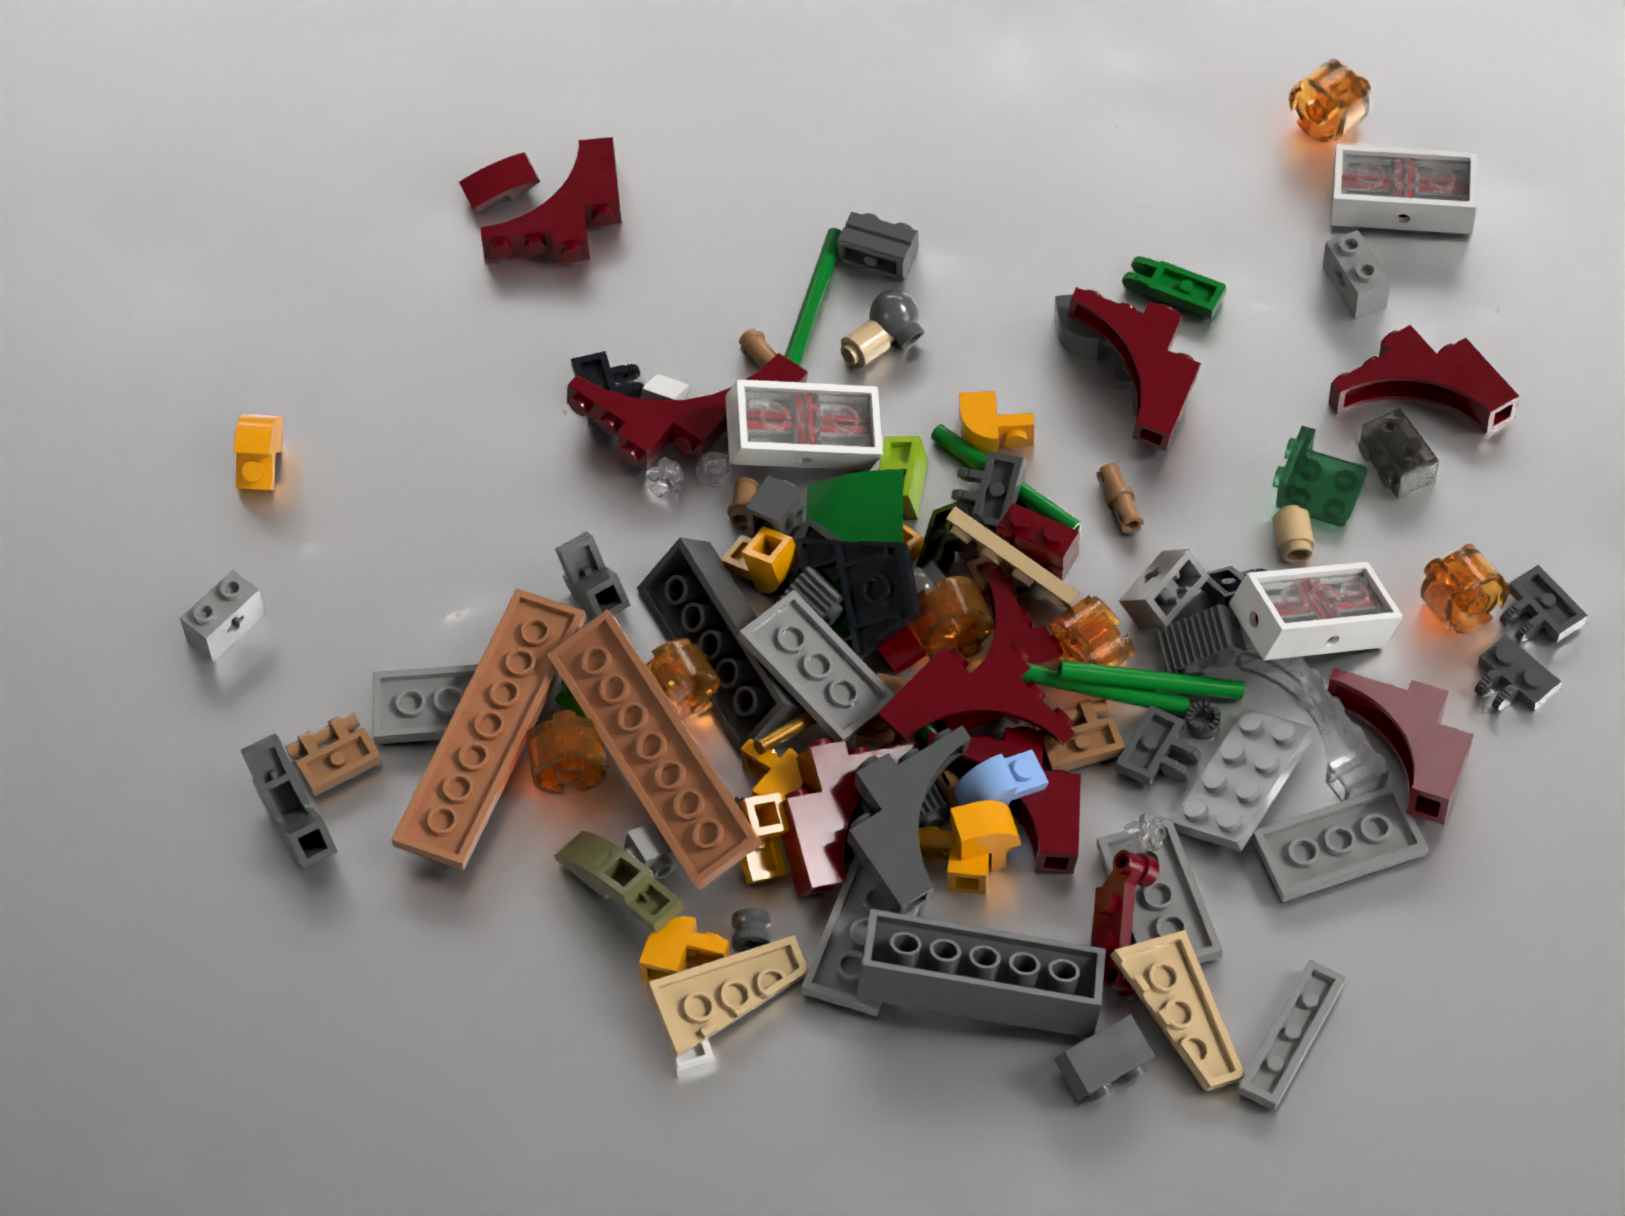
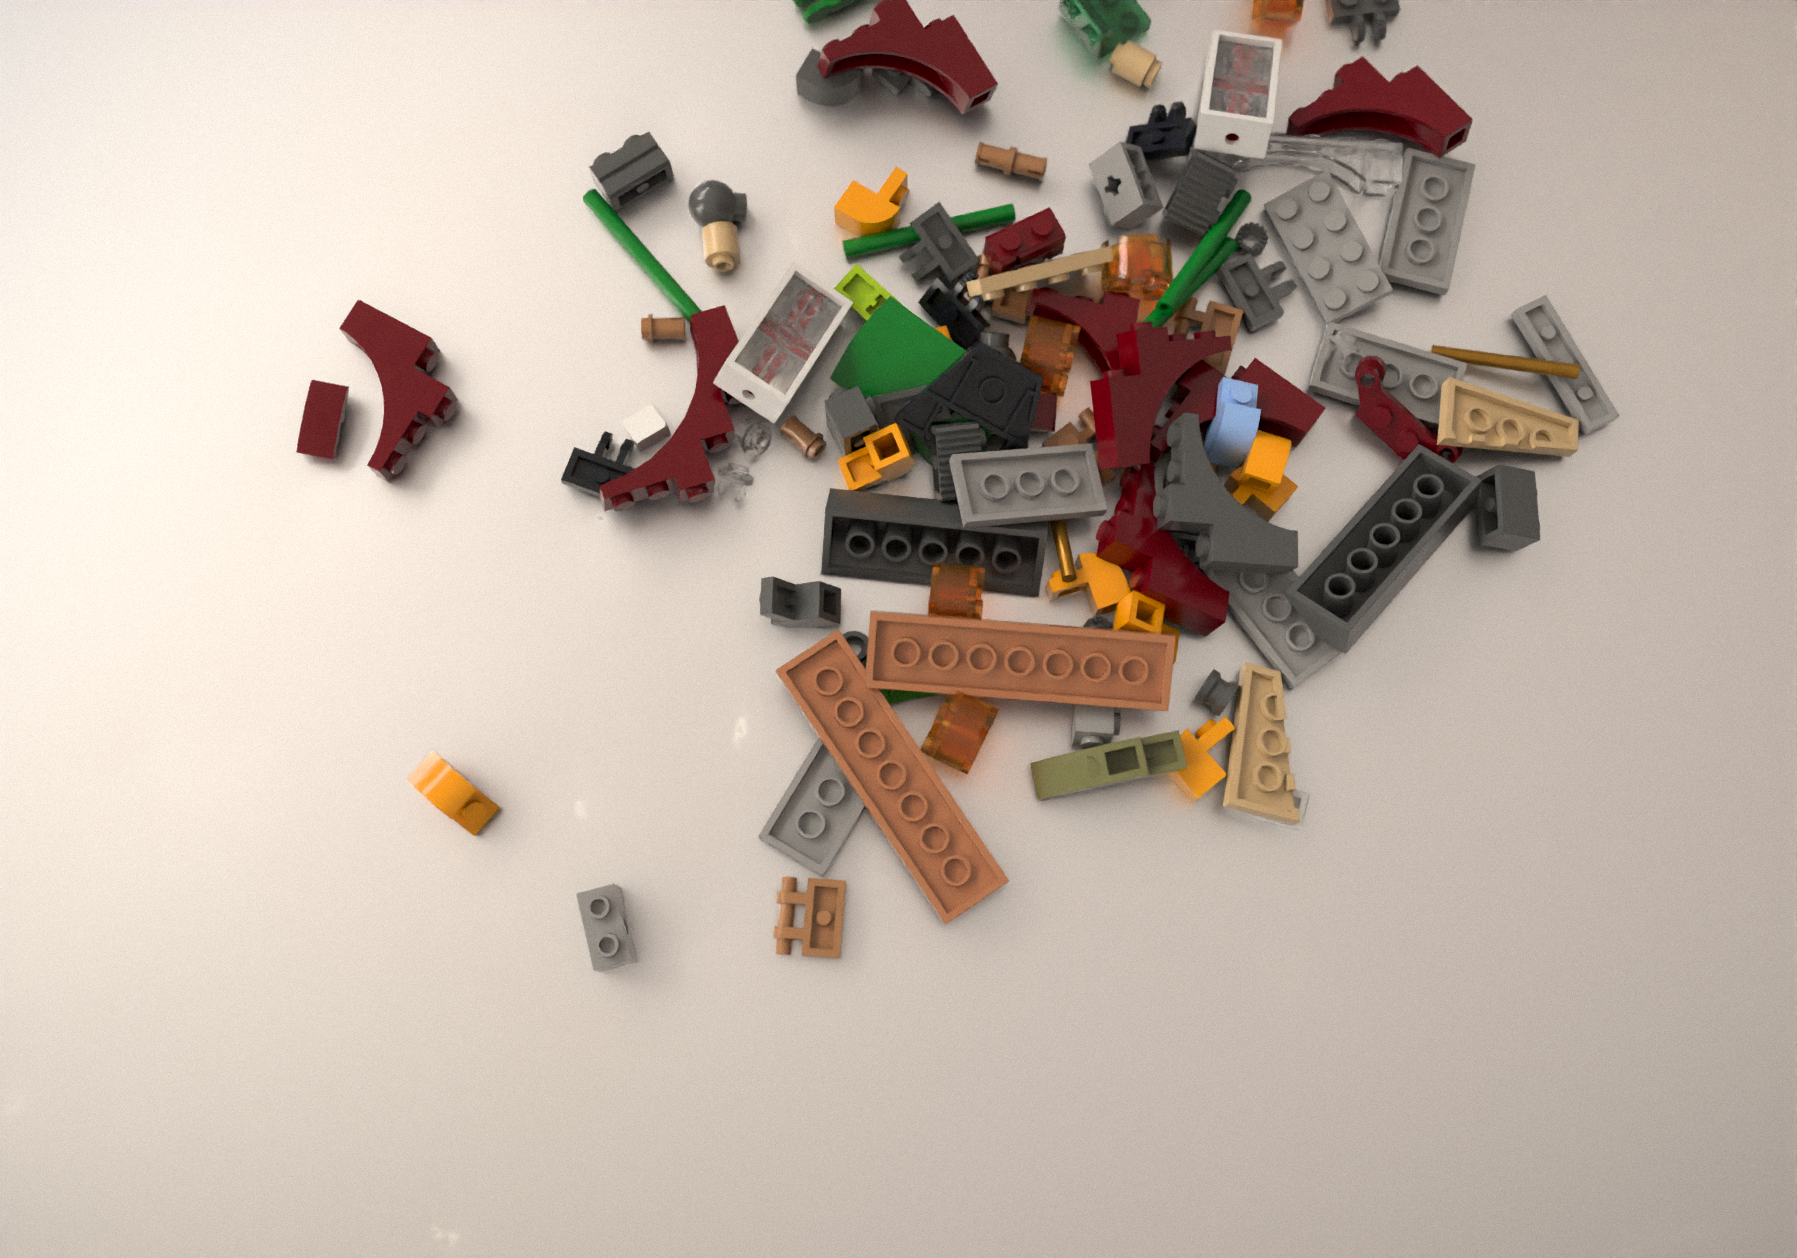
camera: 60 degrees left, 20 degrees up
dark grey arch [240,733,338,869] -> none
none -> pearl gold bar [1431,345,1580,379]

